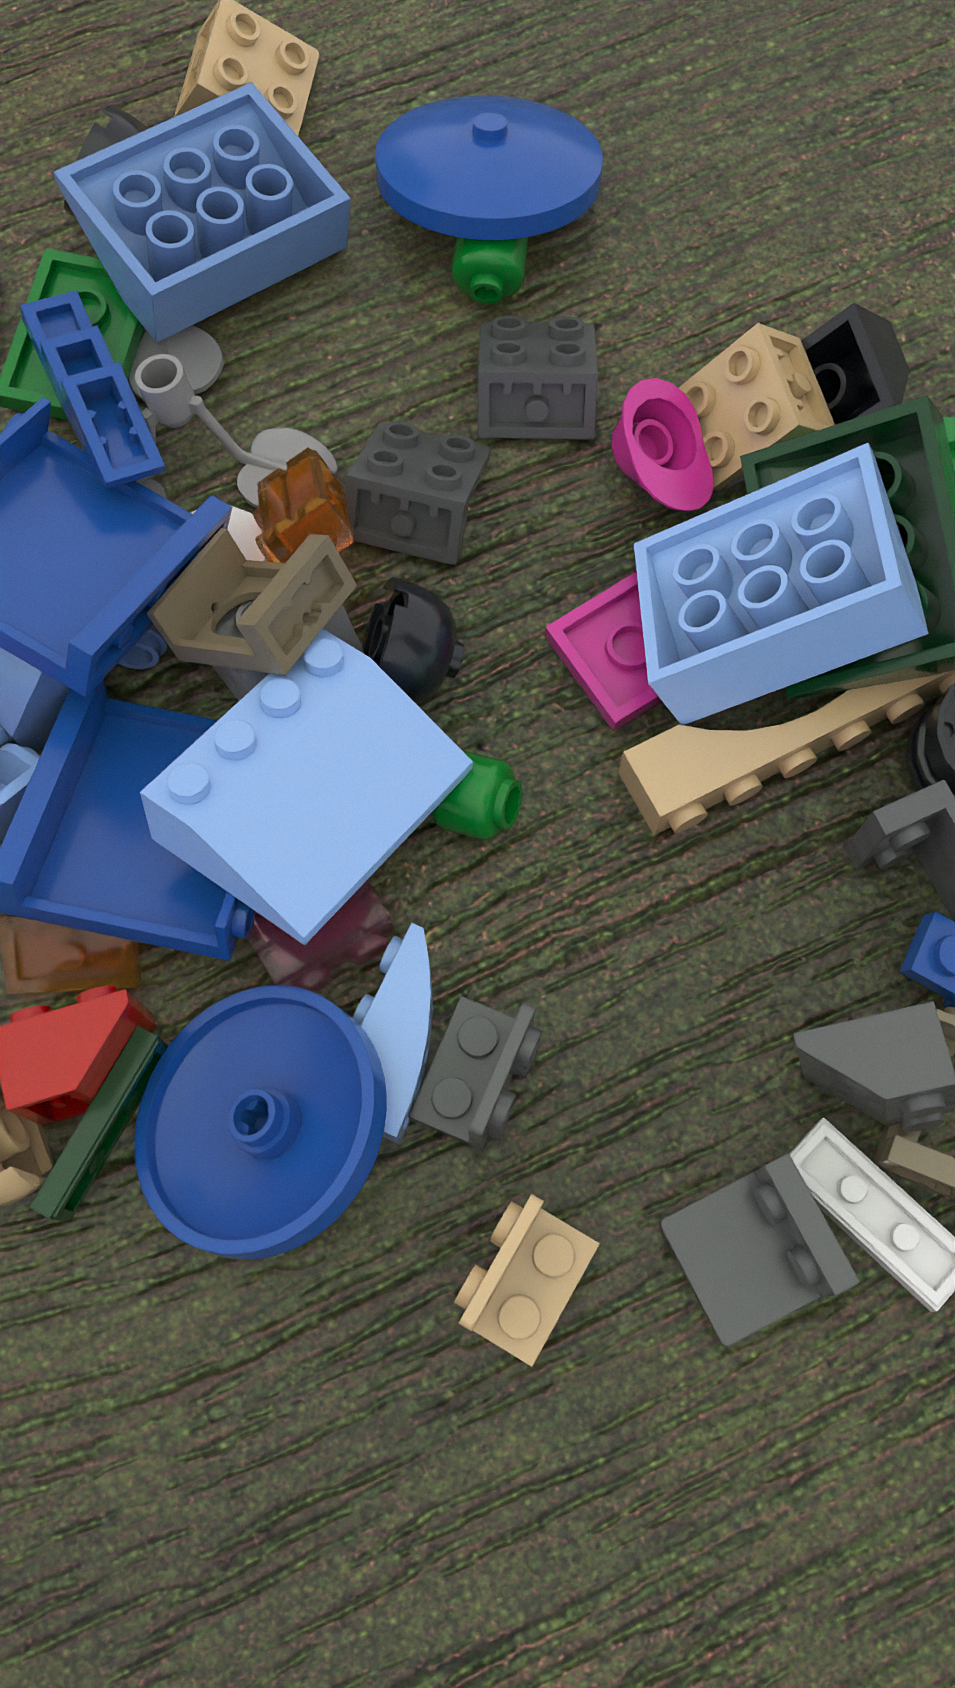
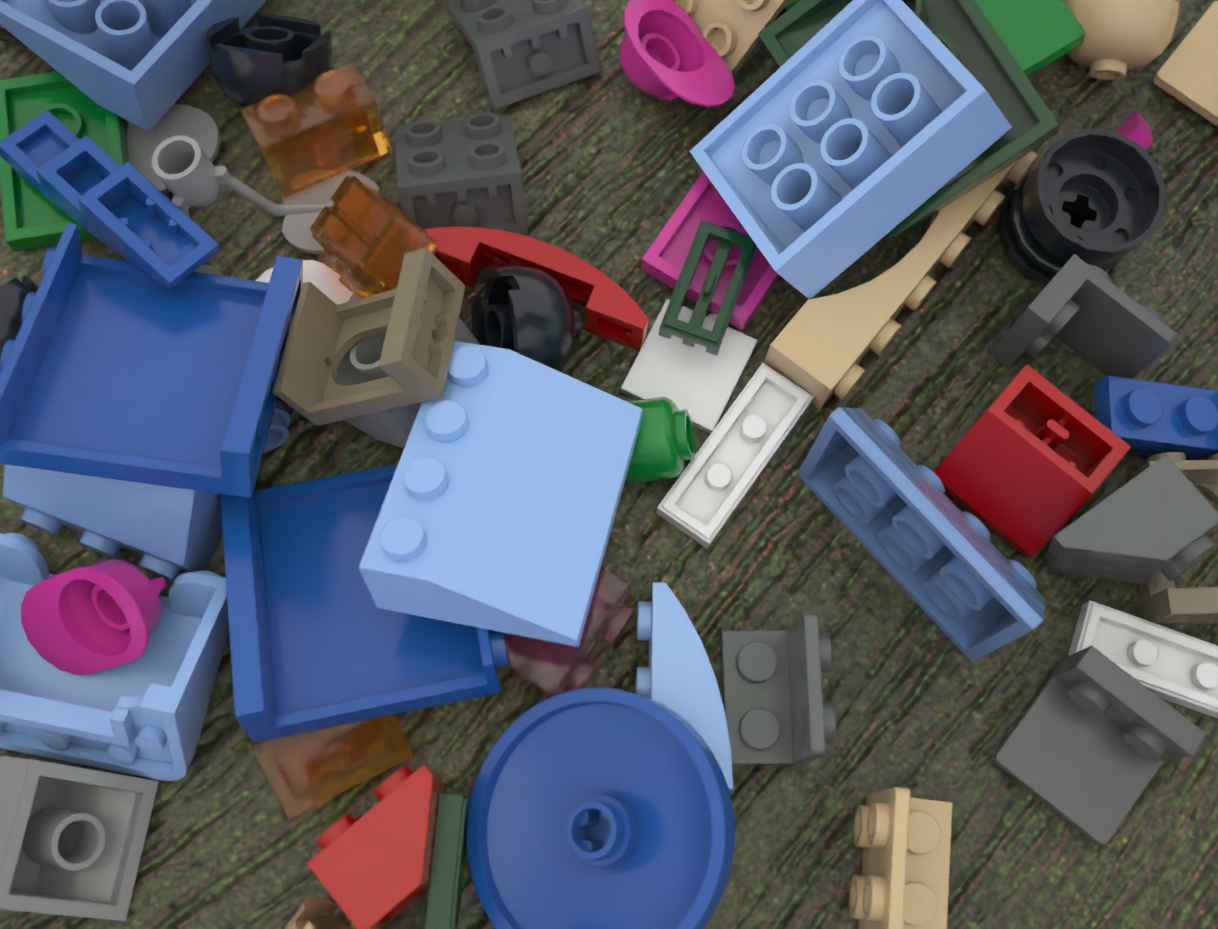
camera: 30 degrees left, 0 degrees up
none -> black cylinder [207,15,332,122]
none -> clear orange brick [241,62,392,198]
none -> red slope [412,226,649,351]
none -> white piece [621,299,758,434]
none -> white tile [656,363,814,549]
none -> dark green tile [659,220,757,356]
none -> medium blue slope [797,407,1046,662]
none -> red slope [934,364,1131,559]

